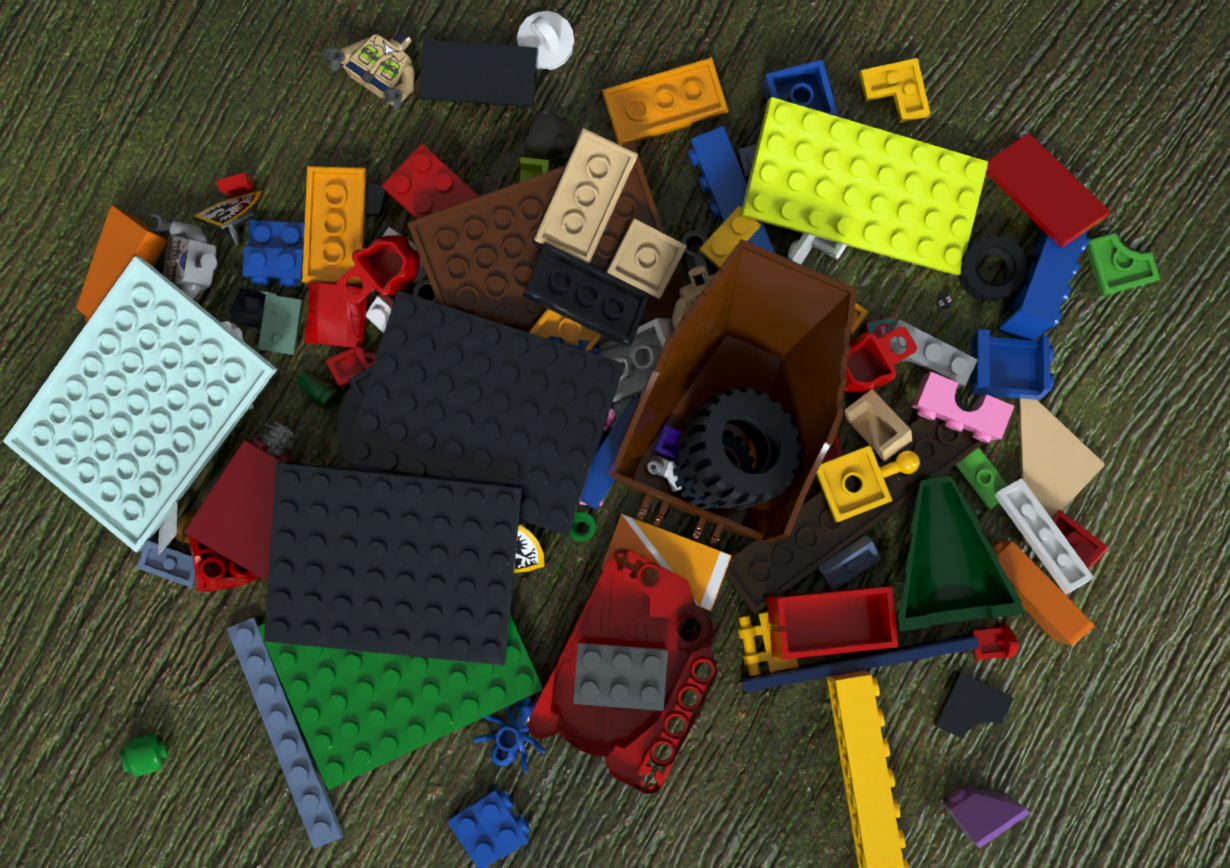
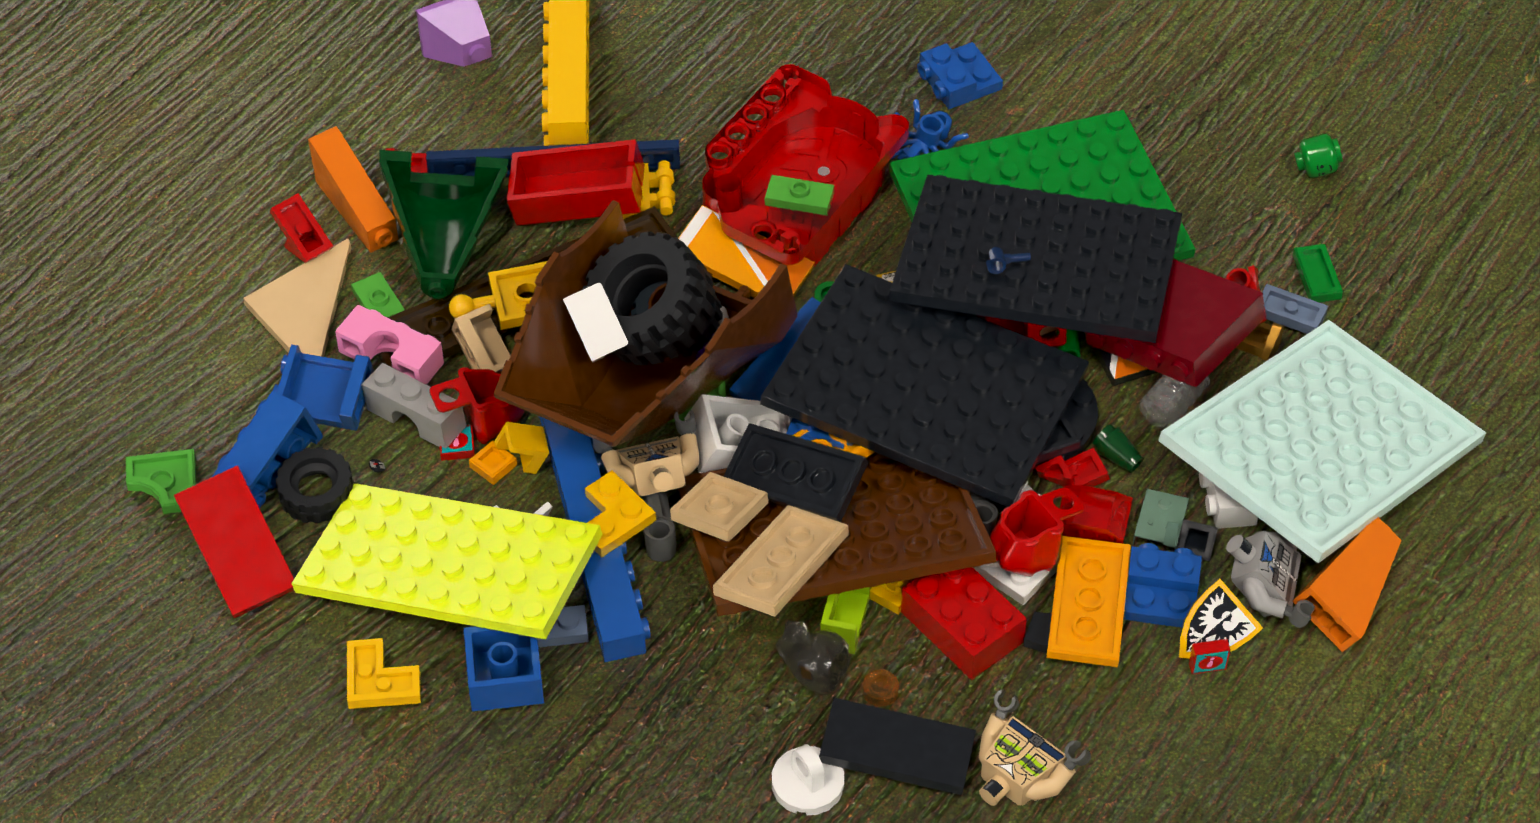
camera: 175 degrees left, 35 degrees down
white sticker [158,501,178,555] -> none
sand blue plate [226,616,344,849] -> none
dark grey plate [573,642,668,711] -> none
light orange tile [602,57,729,145] -> none
sand blue plate [818,535,881,590] -> none
black tile [934,671,1014,739] -> none
white plate [995,478,1094,595] -> none
none -> white panel [563,283,628,363]
none -> bright green plate [765,175,834,216]
none -> clear orange tile [863,669,899,707]
none -> dark blue hand [986,247,1031,274]
none -> green tile [1292,244,1343,302]

